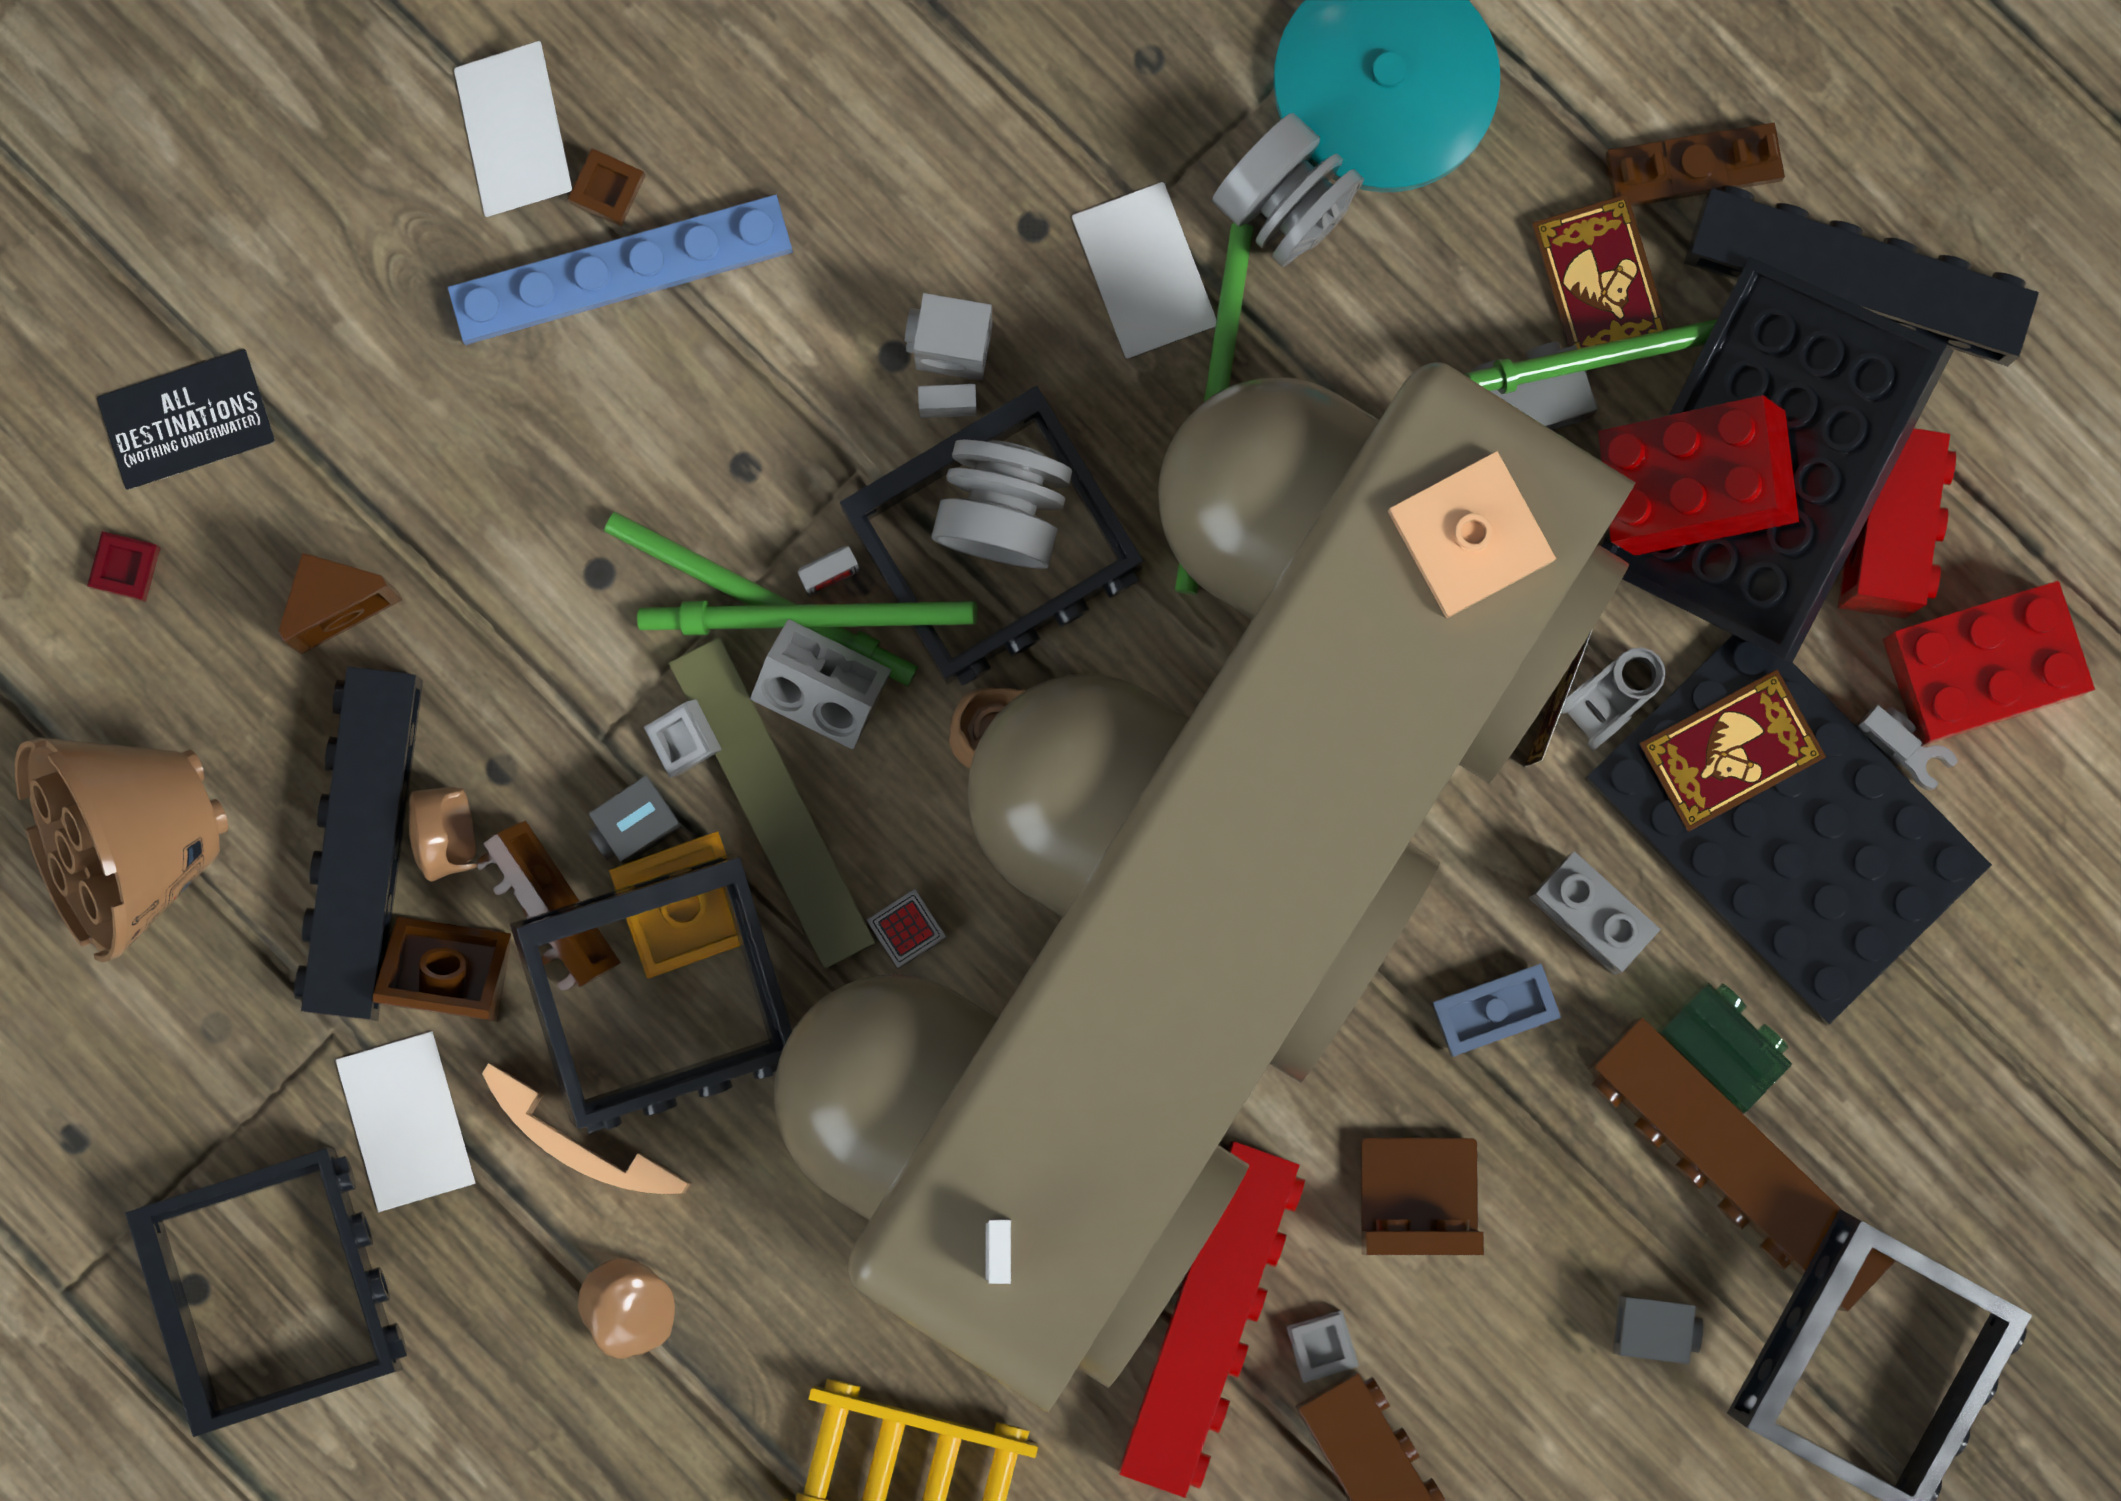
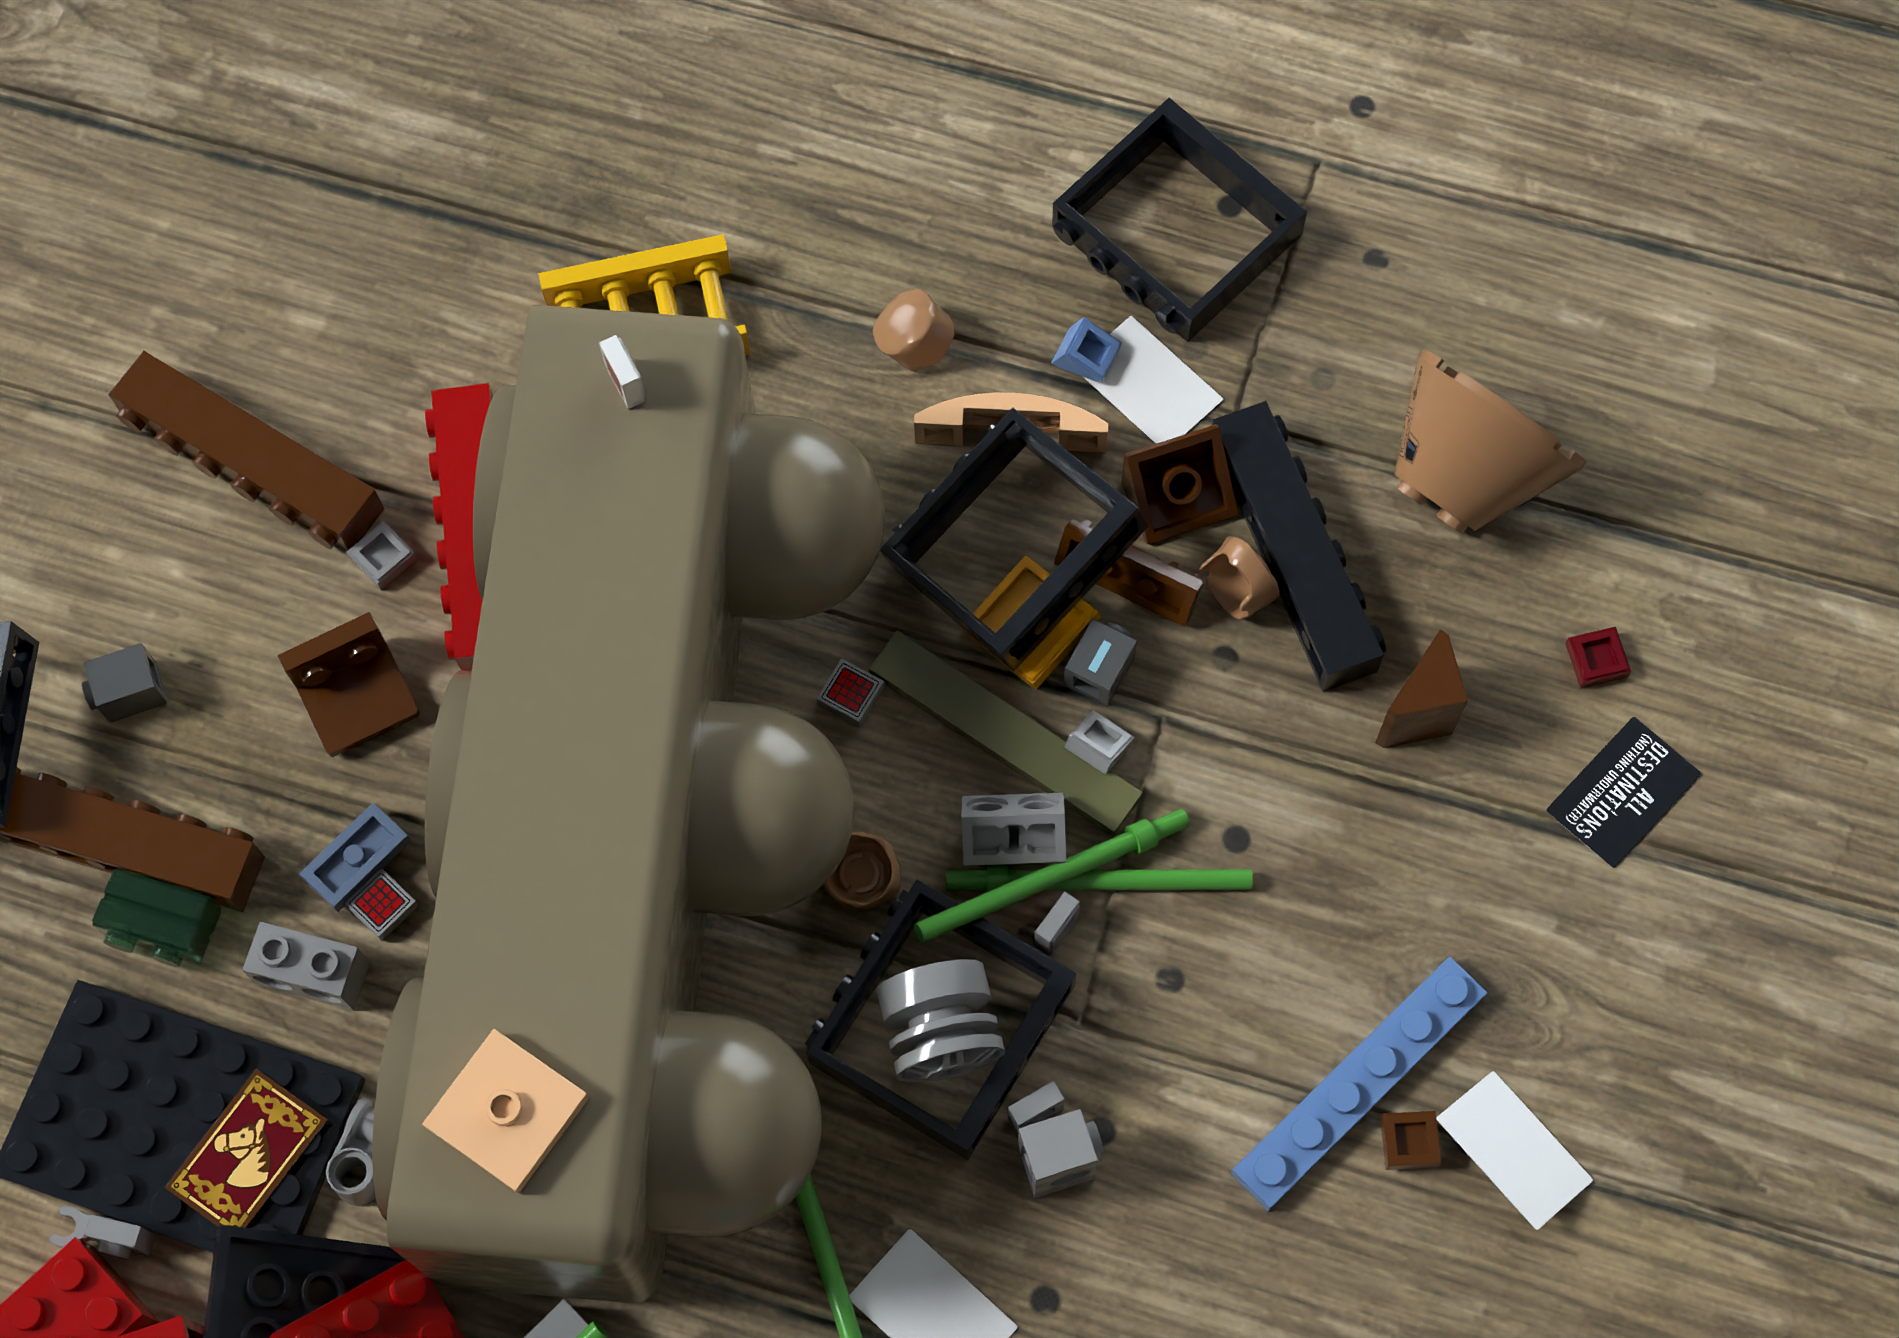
camera: 160 degrees right, 15 degrees down
none -> tile [344,868,419,941]
none -> medium blue slope [1051,317,1122,382]

